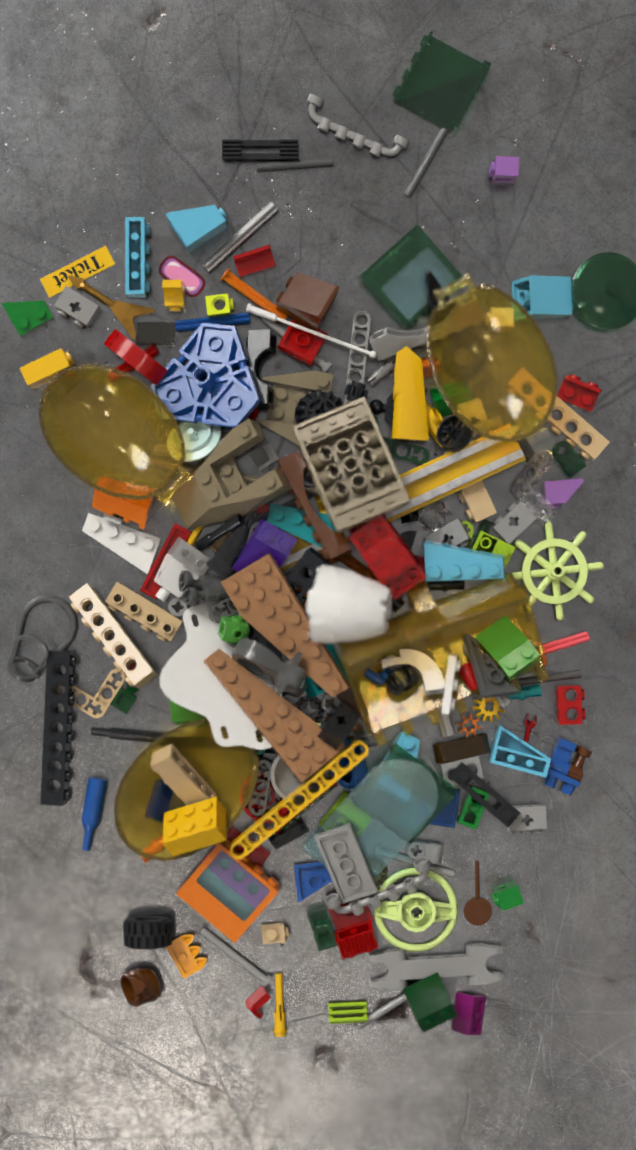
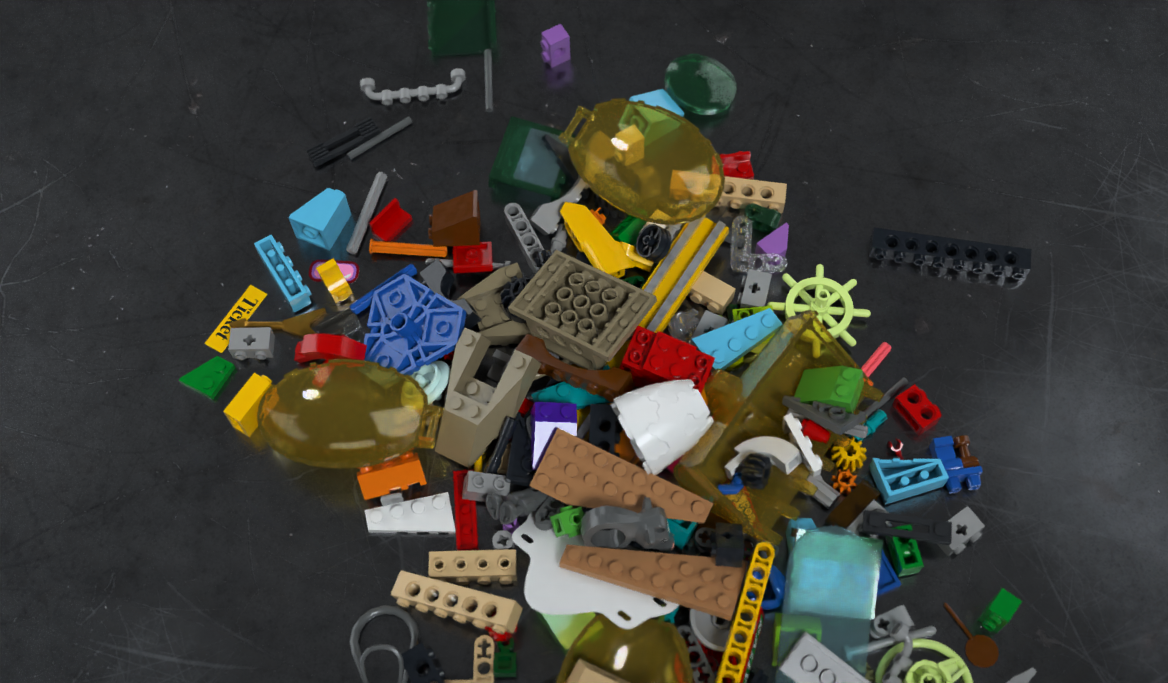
camera: 25 degrees left, 25 degrees down
white torso [154,553,200,602] -> none
neon yellow brick [205,293,234,317] -> none
white piece [246,303,377,358] -> none

